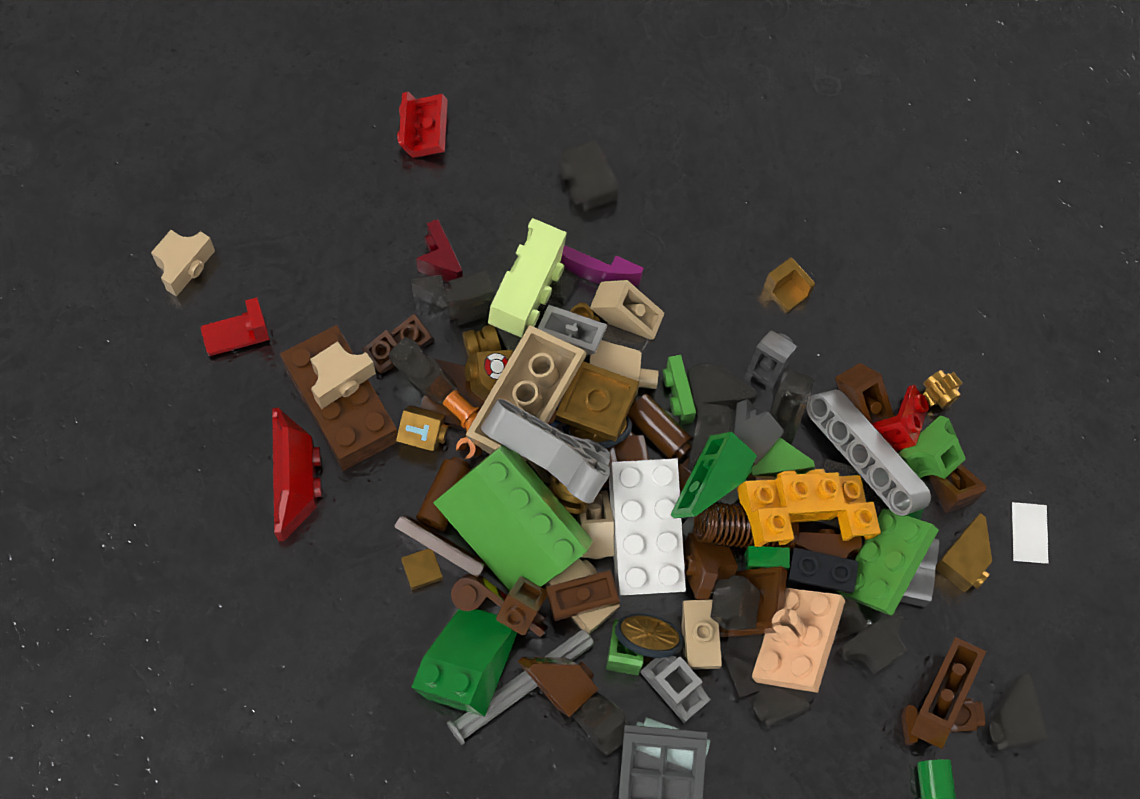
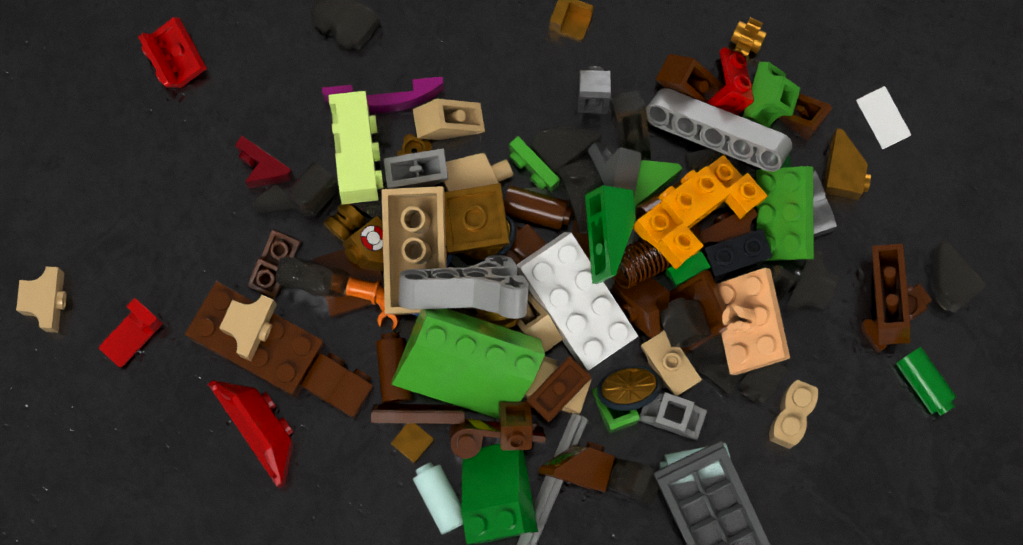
camera: 25 degrees left, 10 degrees up
pearl gold brick [396,405,449,451] -> none
none -> reddish brown brick [301,353,374,419]
none -> light aqua brick [413,462,463,535]
none -> tan brick [769,380,818,449]

